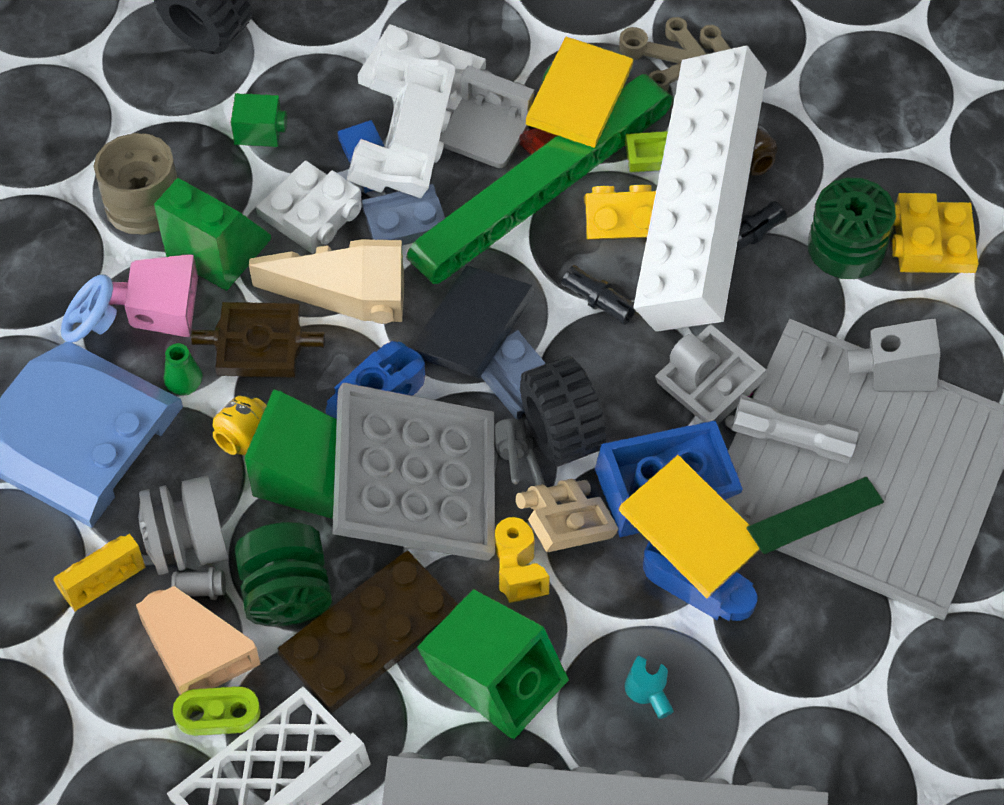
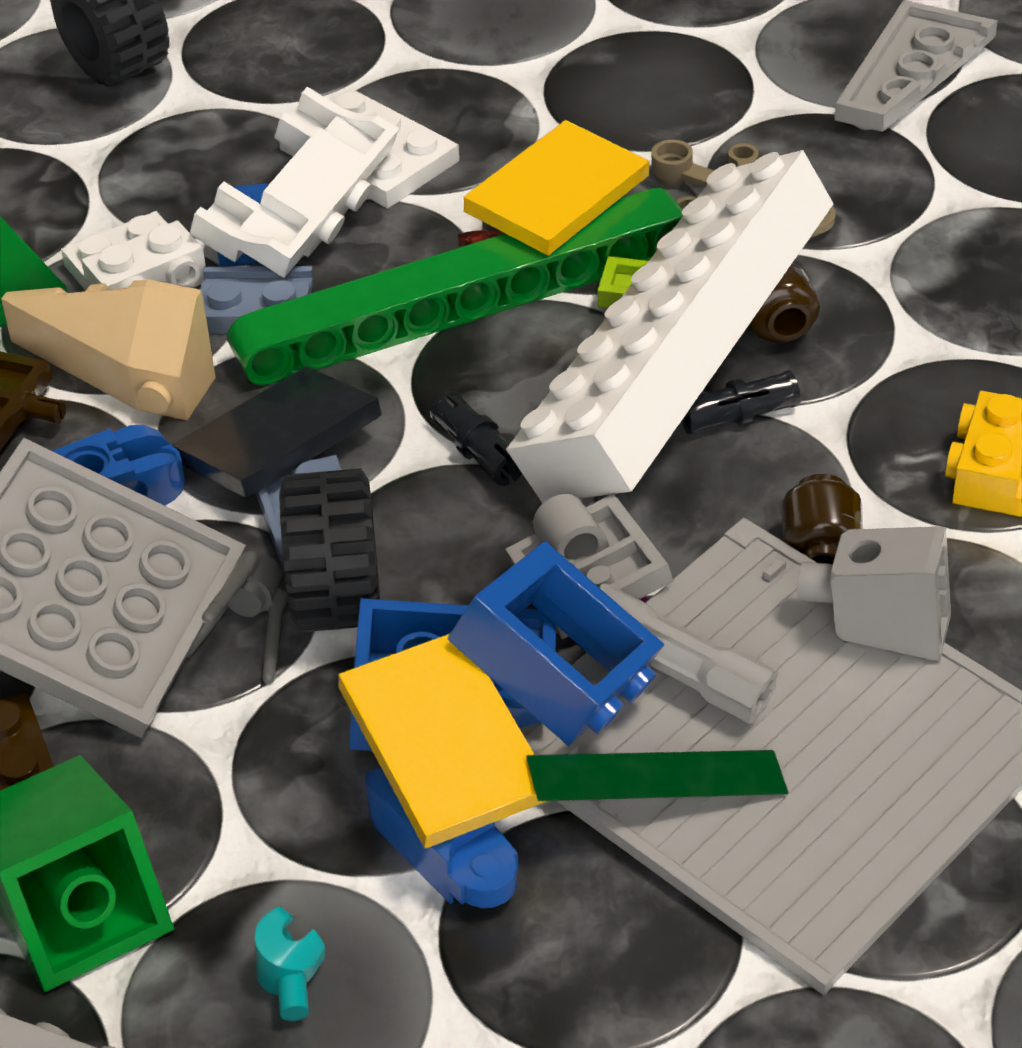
camera: 20 degrees right, 15 degrees down
green brick [230,93,287,147] -> none
light grey bracket [439,66,534,168] -> none
yellow leg [495,517,550,603] -> none
tan plate [516,479,619,552] -> none
yellow bracket [584,185,656,240] -> none
dark green wheel [808,177,896,279] -> none
none -> blue window [447,541,665,747]
none -> dark brown head [782,474,863,564]

